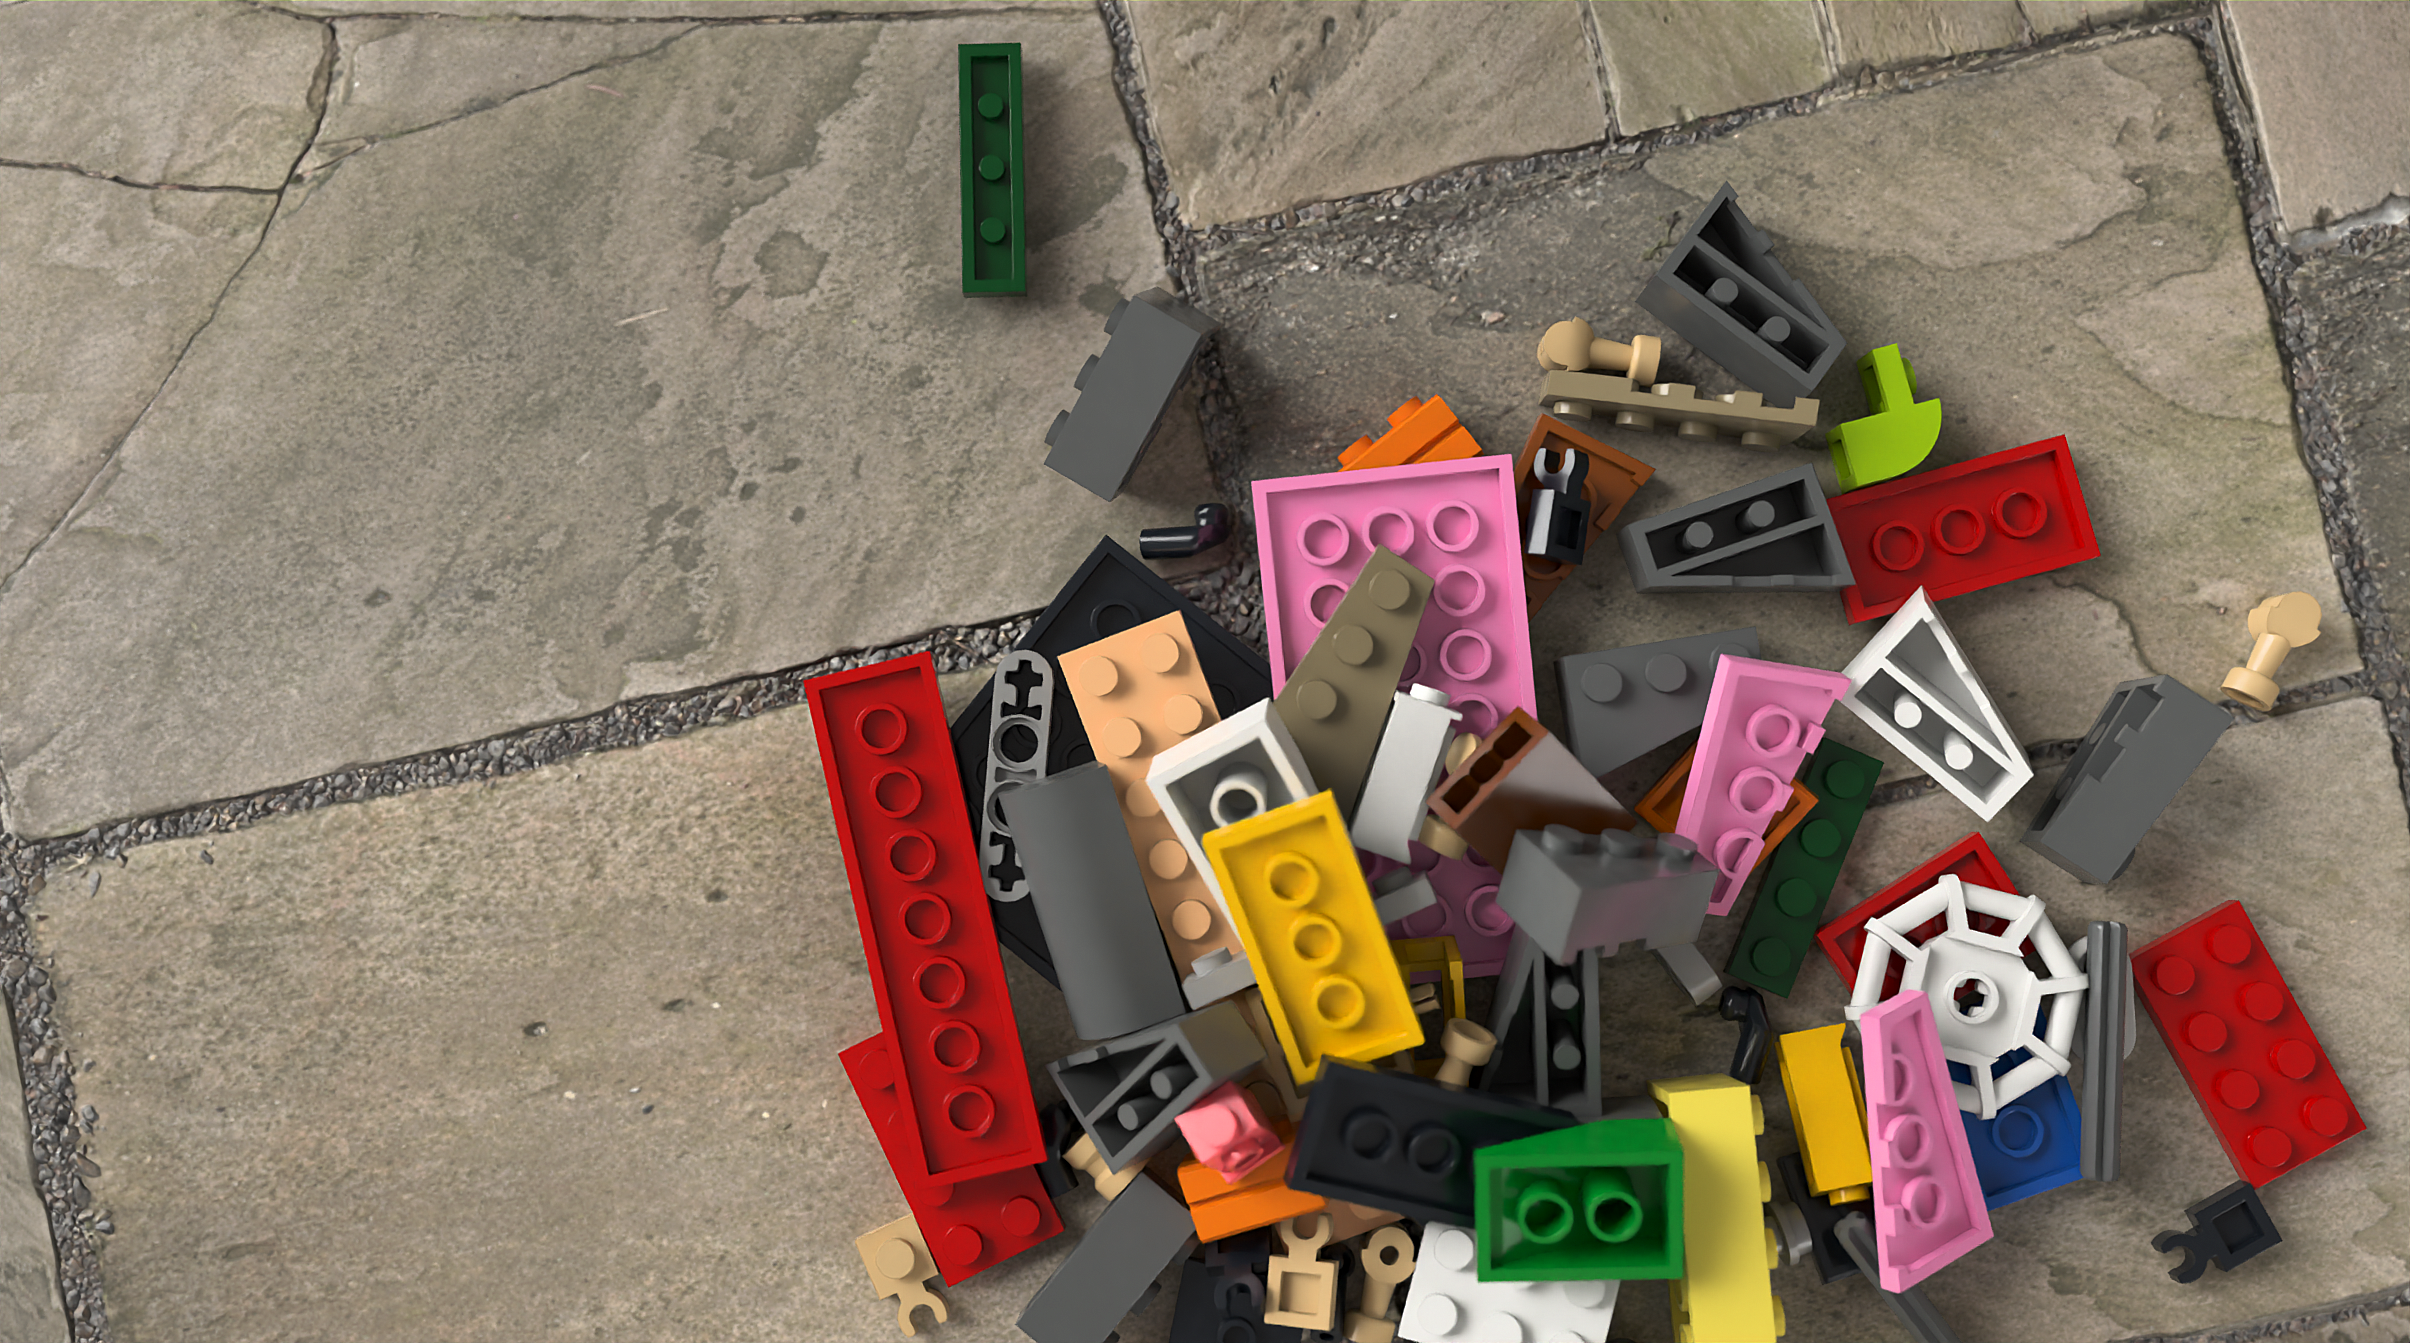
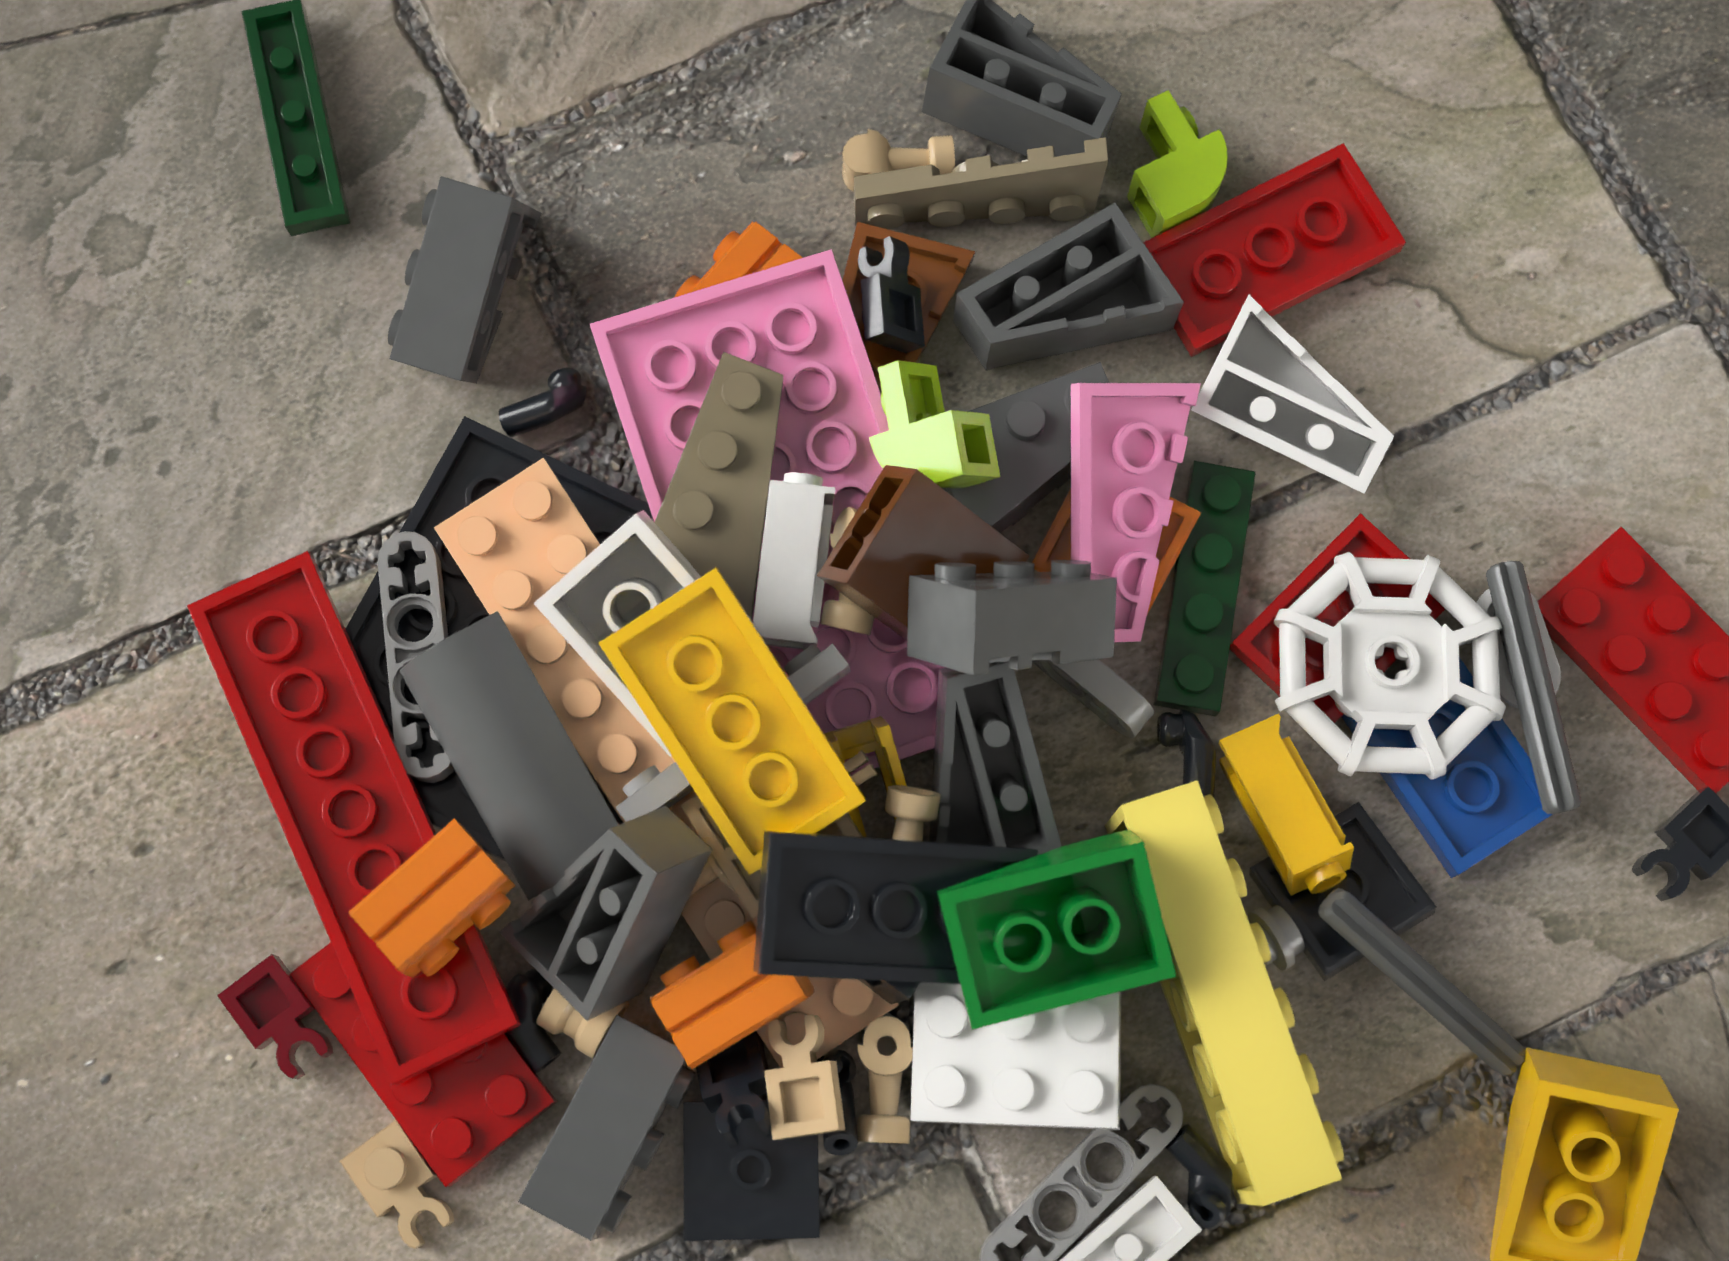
camera: 20 degrees left, 10 degrees down
coral brick [1175,1080,1285,1185] -> none
bright pink wing [1860,989,1994,1294] -> none
dark grey wedge [2020,674,2235,884] -> none
tan leg [2220,591,2322,711] -> none
none -> dark red plate [217,954,333,1079]
none -> orange brick [349,819,516,978]
none -> lime brick [869,360,1001,488]

